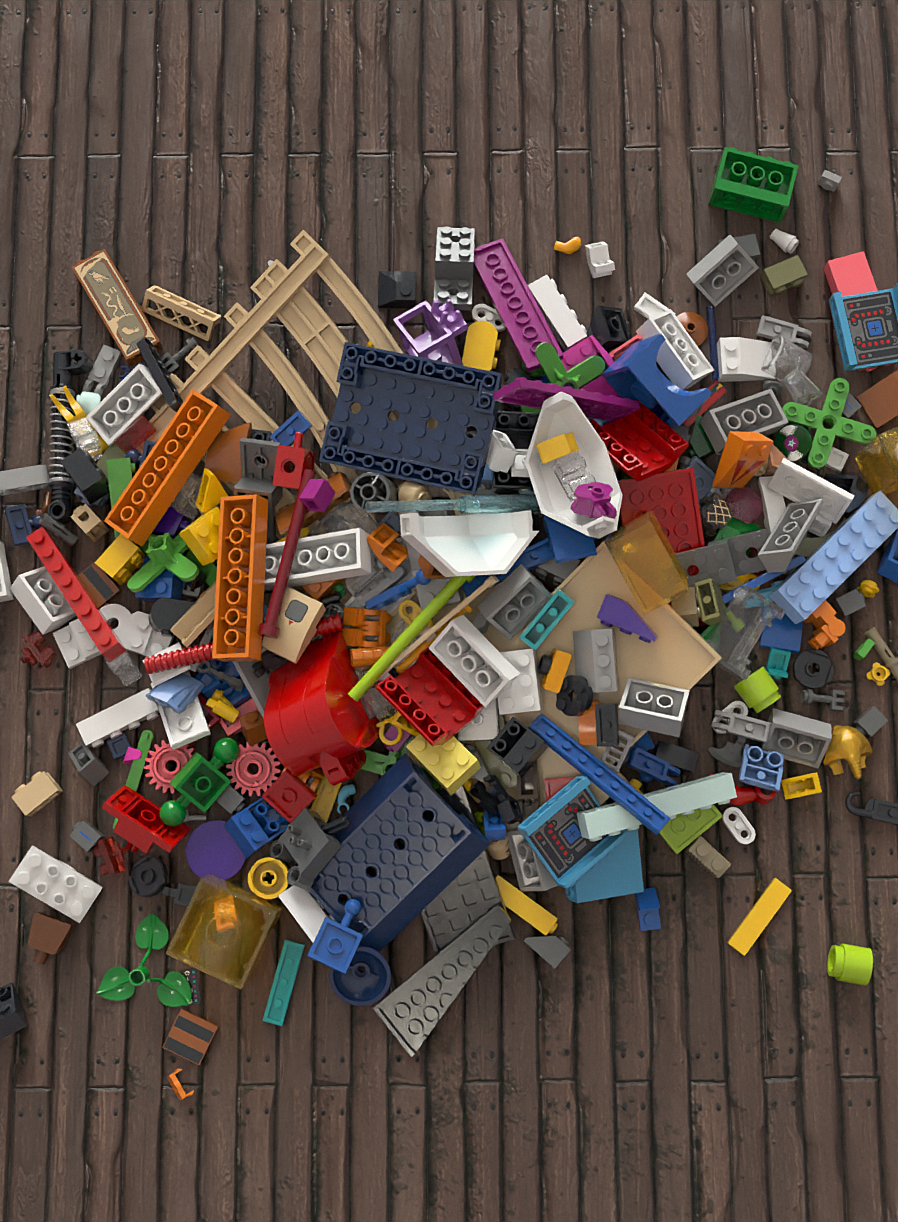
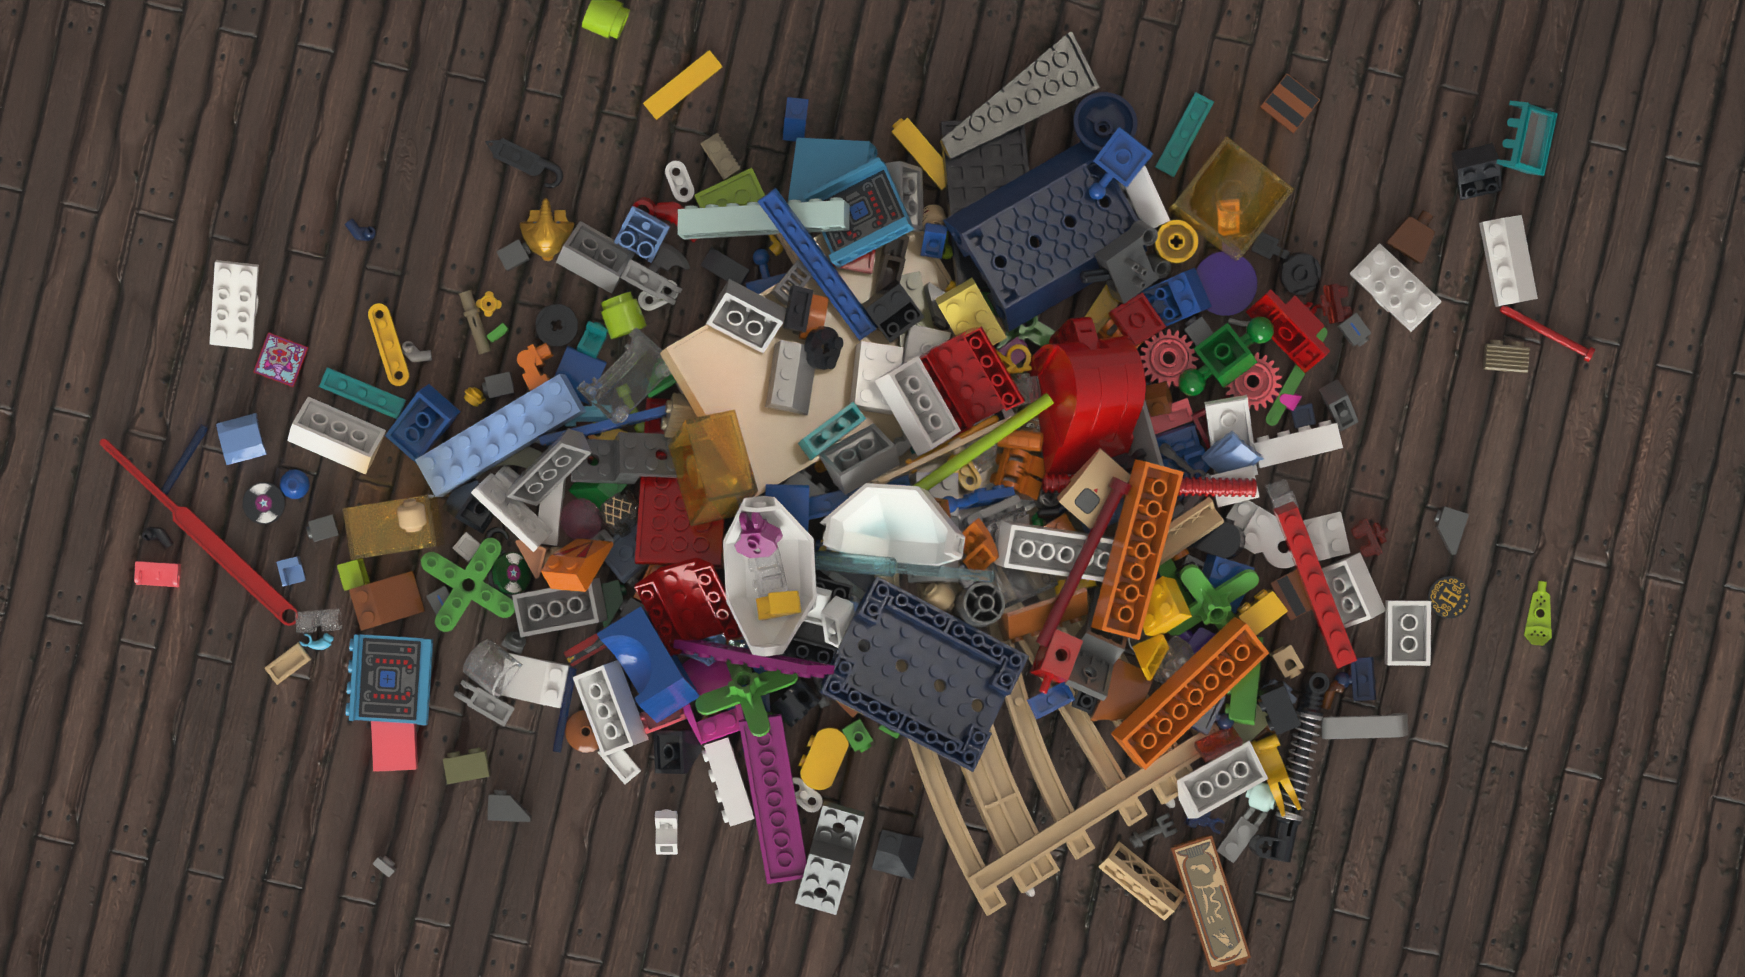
camera: 160 degrees left, 10 degrees up
tan brick [12,771,63,817] -> none
dark grey pin [38,513,78,546] -> none
clear tile [66,417,103,461] -> none
green plant [97,914,192,1007] -> none
black beam [136,337,183,412] -> none
orange piece [167,1069,194,1100] -> none
black sticker [181,968,200,1006] -> none
yellow plant [206,689,239,723] -> none
magenta brick [299,479,336,512] -> none
medium azure arm [337,784,356,814] -> none
medium lavender piece [393,299,468,366] -> none
black plate [470,780,499,817] -> none
black piece [483,775,523,824] -> none
dark grey slope [523,935,571,969] -> none
black tile [538,654,552,676] -> none
light orange slope [541,648,571,693] -> none
light orange arm [553,237,581,254] -> none
dark purple slope [597,594,658,643] -> none
blue hinge [627,747,681,787] -> none
light grey slope [687,235,759,306] -> none
olive brick [694,578,728,626] -> none
green brick [708,147,799,223] -> none
white cone [770,229,799,254] -> none
yellow slope [781,772,822,800] -> none
clear slope [783,368,823,406] -> none
dark grey hinge [800,689,845,711] -> none

